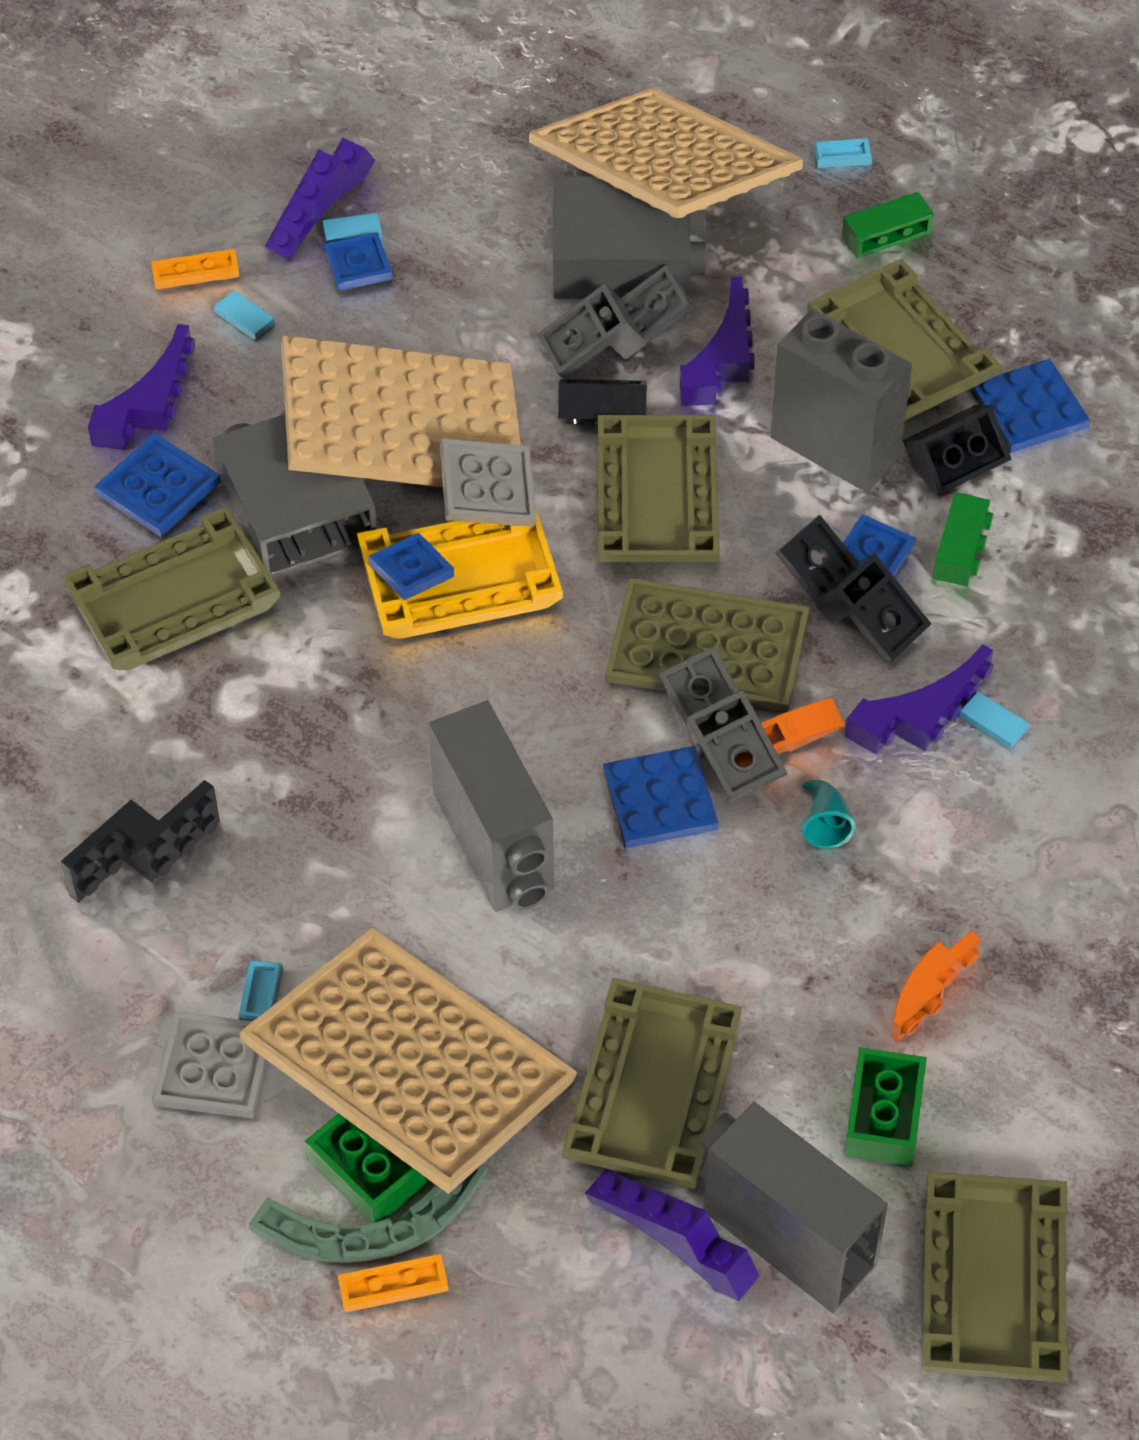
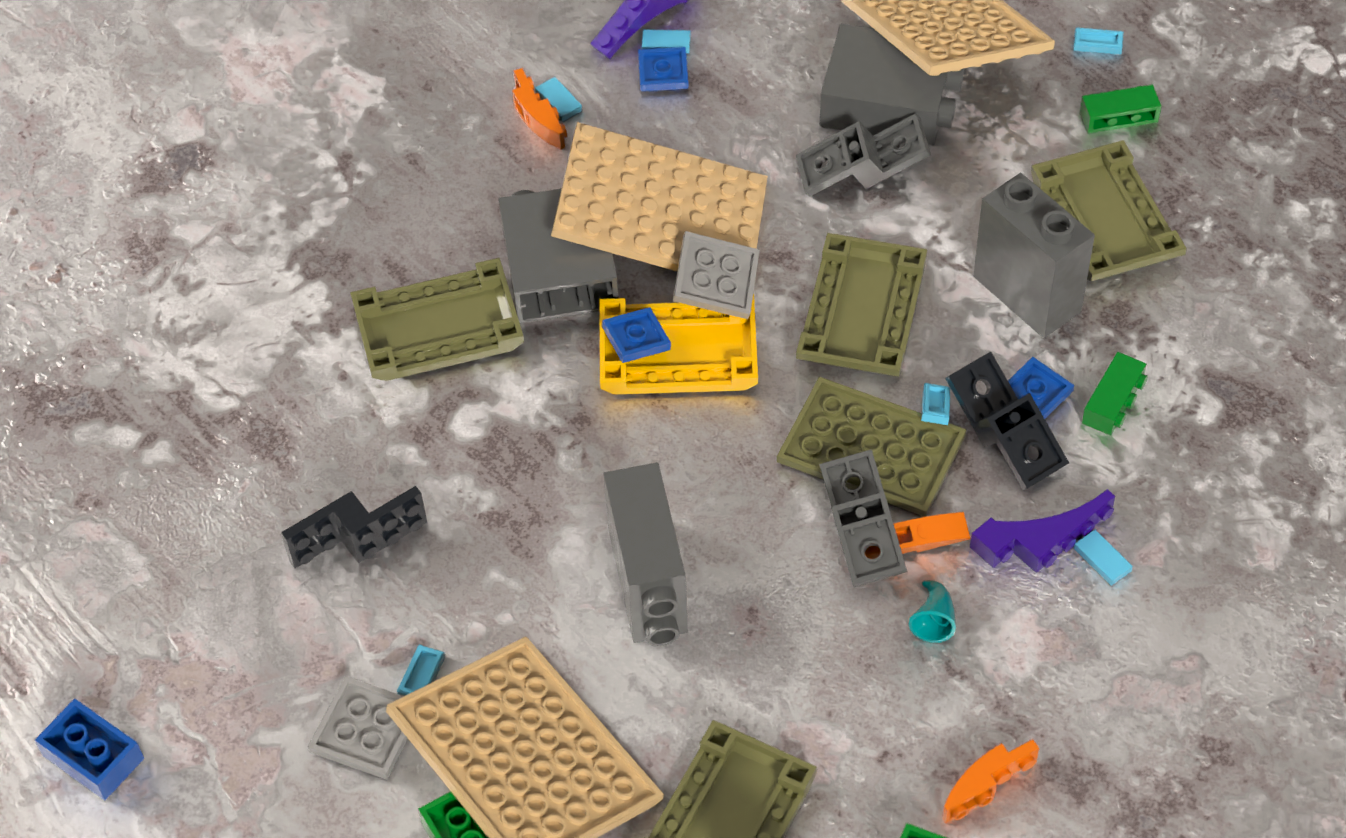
camera: 15 degrees right, 0 degrees up
dark purple arch [88,324,195,450] -> none
blue plate [94,433,221,537] -> none
light orange plate [151,249,240,290] -> none
black slope [558,379,647,424] -> none
blue plate [603,746,719,848] -> none
dark purple arch [679,277,755,406] -> none
black slope [903,405,1011,495] -> none
blue plate [971,358,1090,453] -> none
none -> orange slope [512,68,568,150]
none -> medium azure tile [921,383,950,425]

